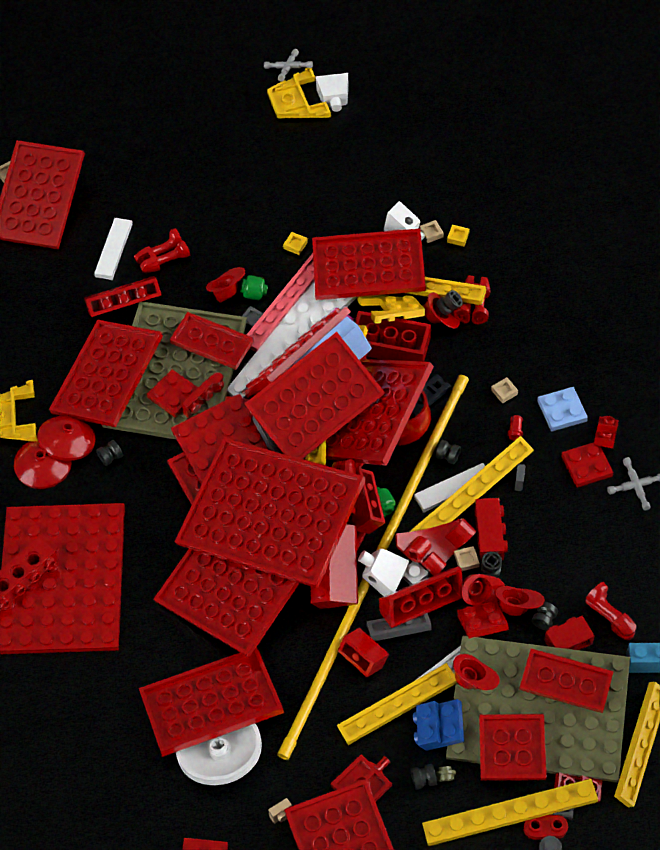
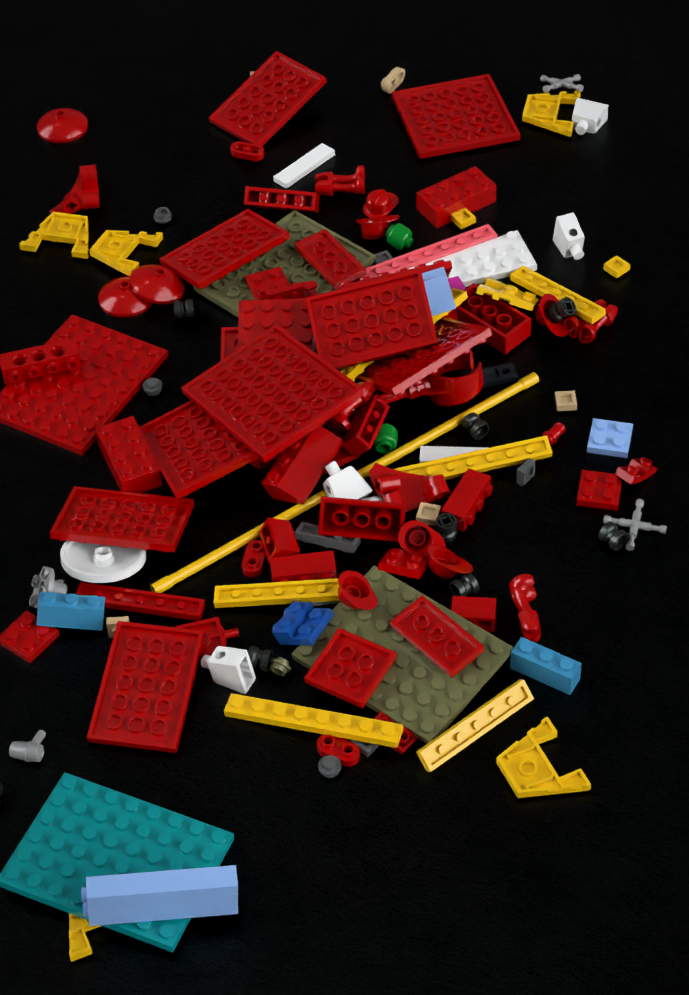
camera: 30 degrees right, 10 degrees down
red plate [312,229,426,300] -> none
tan plate [420,220,444,243] -> none
none -> light grey plate [29,566,67,609]
none -> dark azure brick [37,592,105,631]
none -> red plate [76,582,205,621]
none -> red brick [95,416,163,493]
none -> dark grey plate [143,378,162,396]
none -> dark grey plate [154,207,172,224]
none -> white torso [201,646,256,694]
none -> red plate [230,141,264,162]
none -> red plate [241,540,267,578]
none -> red brick [270,550,337,582]
none -> red piece [363,189,399,218]
none -> tan plate [381,67,405,94]
none -> red plate [392,74,520,159]
none -> red brick [416,166,497,228]
none -> pearl dark grey wheel [598,522,628,551]

